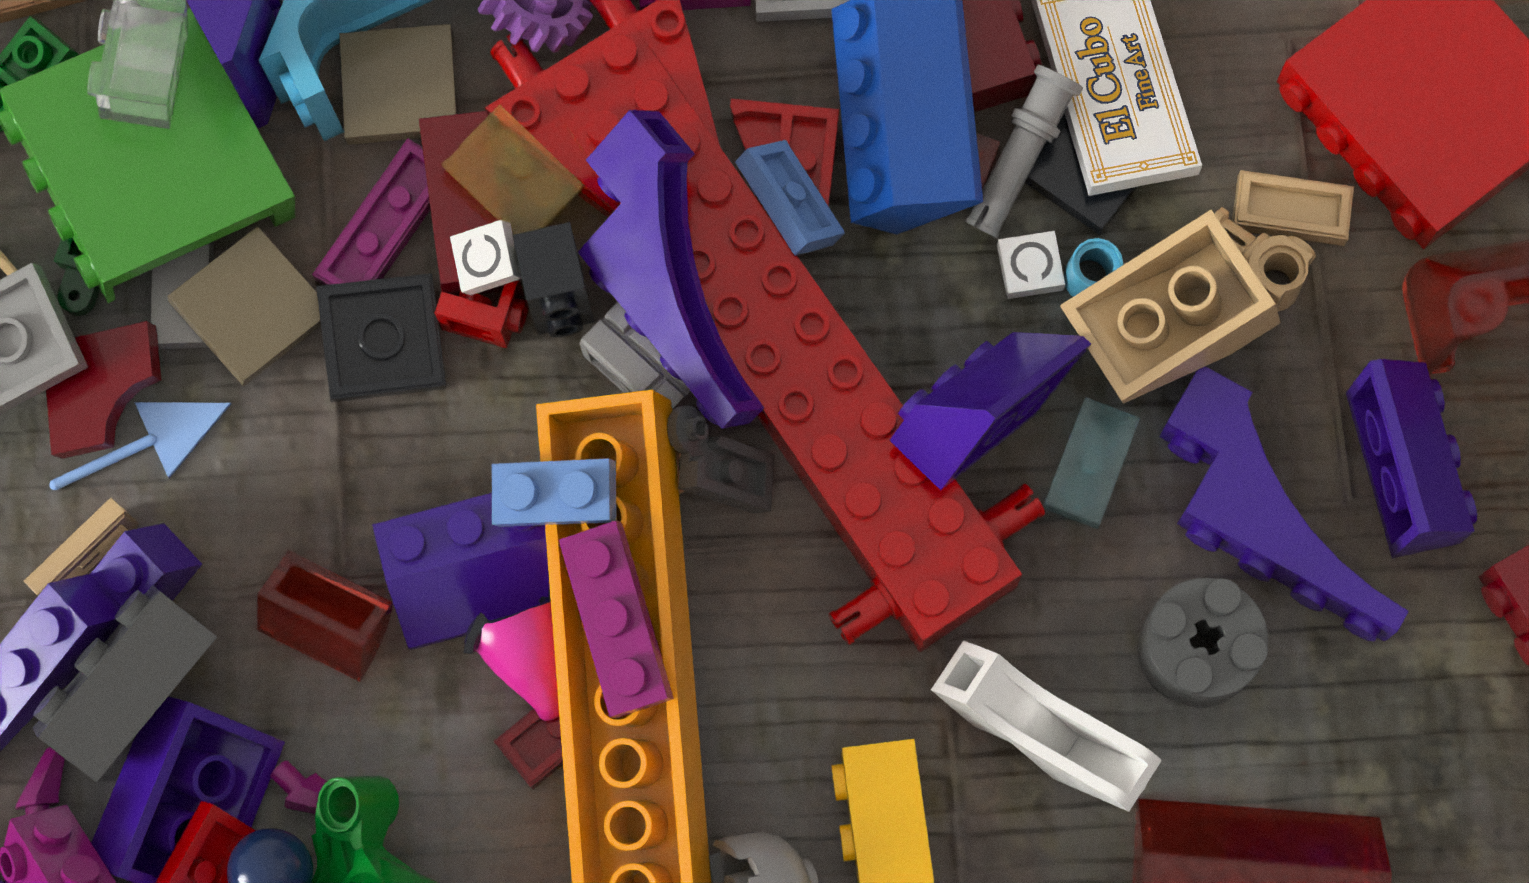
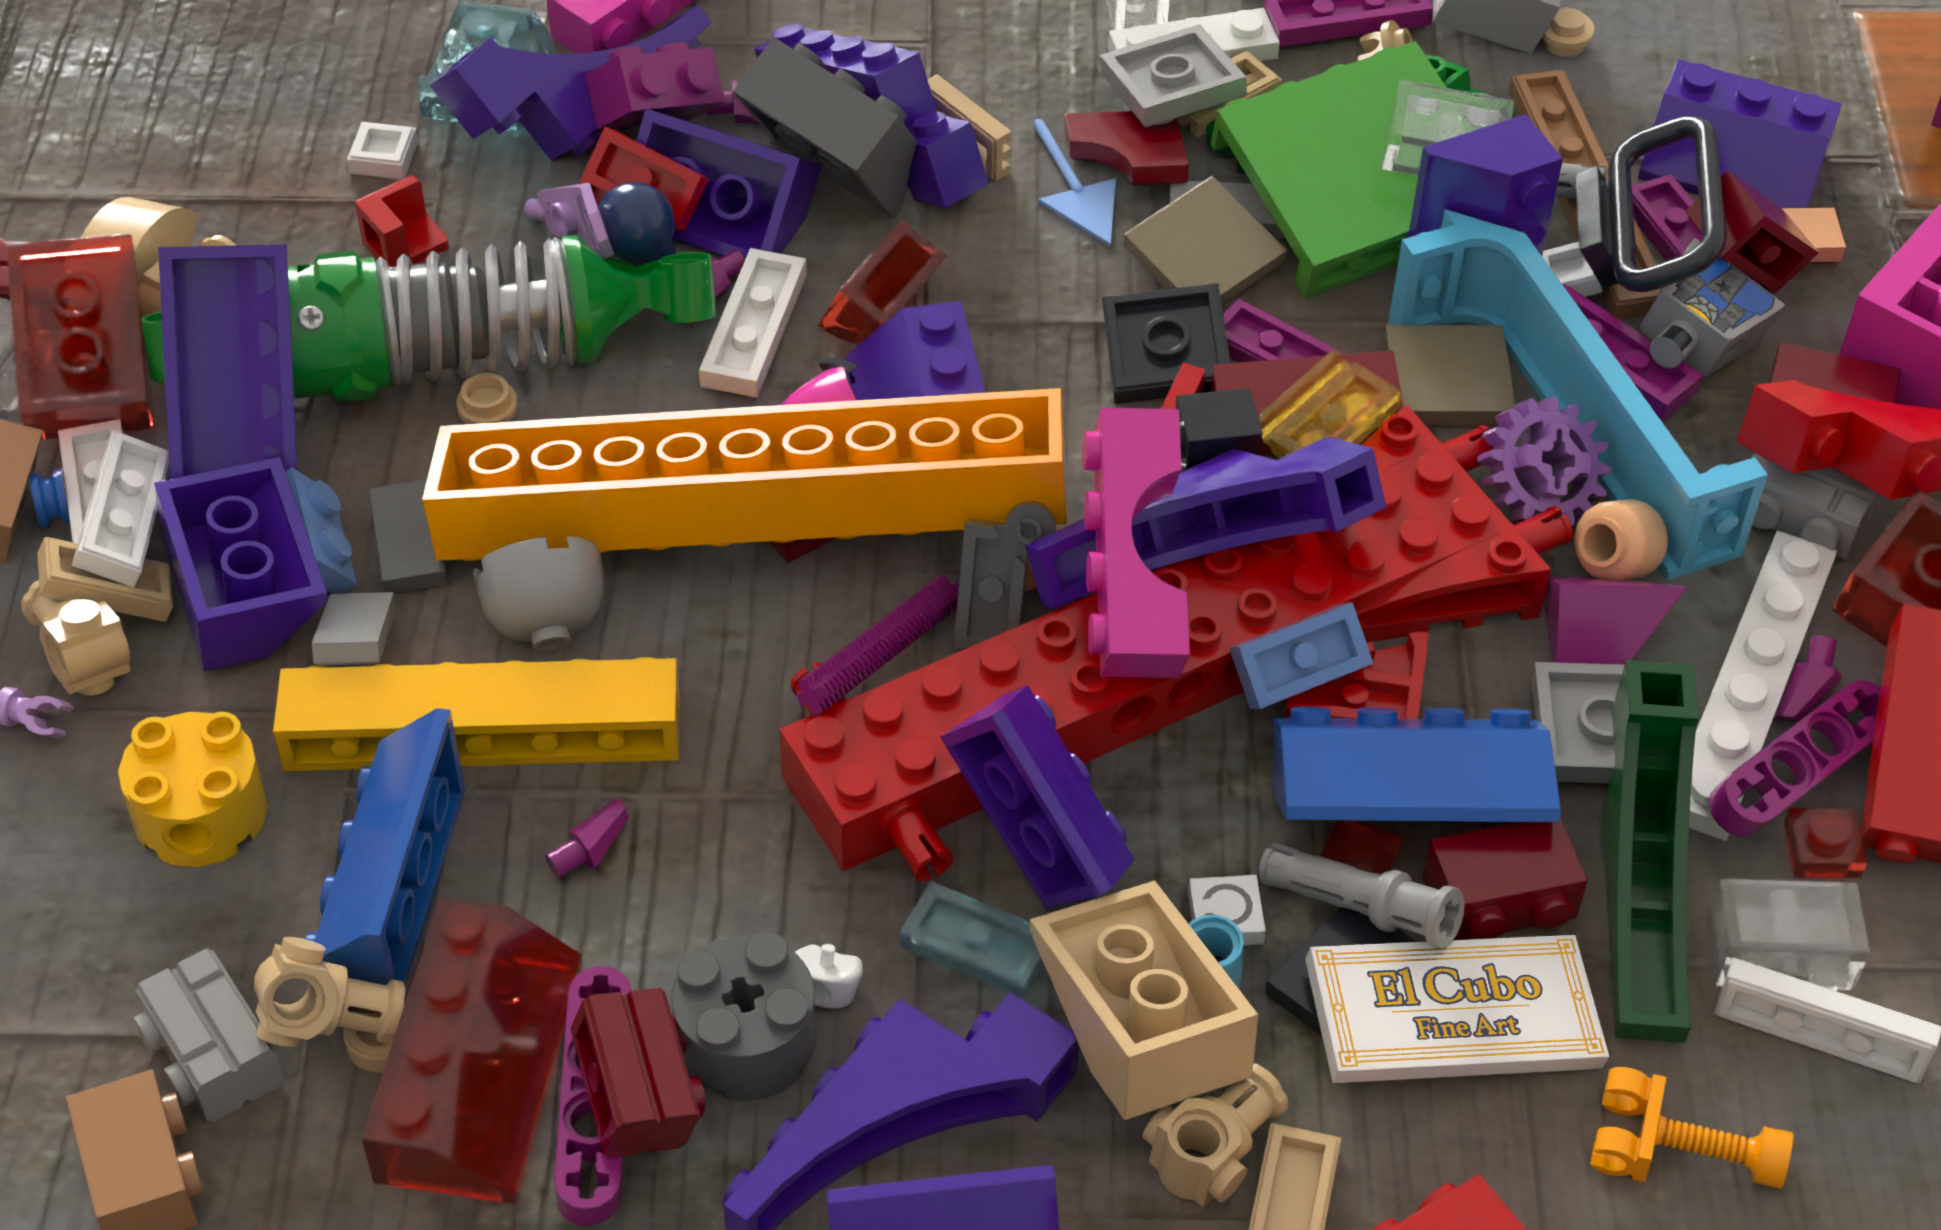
camera: 90 degrees right, 25 degrees down
white tile [450,220,522,295] -> none
medium blue plate [492,458,617,527] -> none
magenta plate [559,520,674,718] -> none
white arch [931,640,1162,812] -> none
none -> magenta bar [545,797,629,878]
none -> magenta beam [554,966,631,1226]
none -> dark red brick [570,988,705,1158]
none -> white plate [699,248,807,398]
none -> white piece [795,944,863,1009]
none -> magenta axle [797,574,959,715]
none -> dark pink arch [1082,408,1190,678]

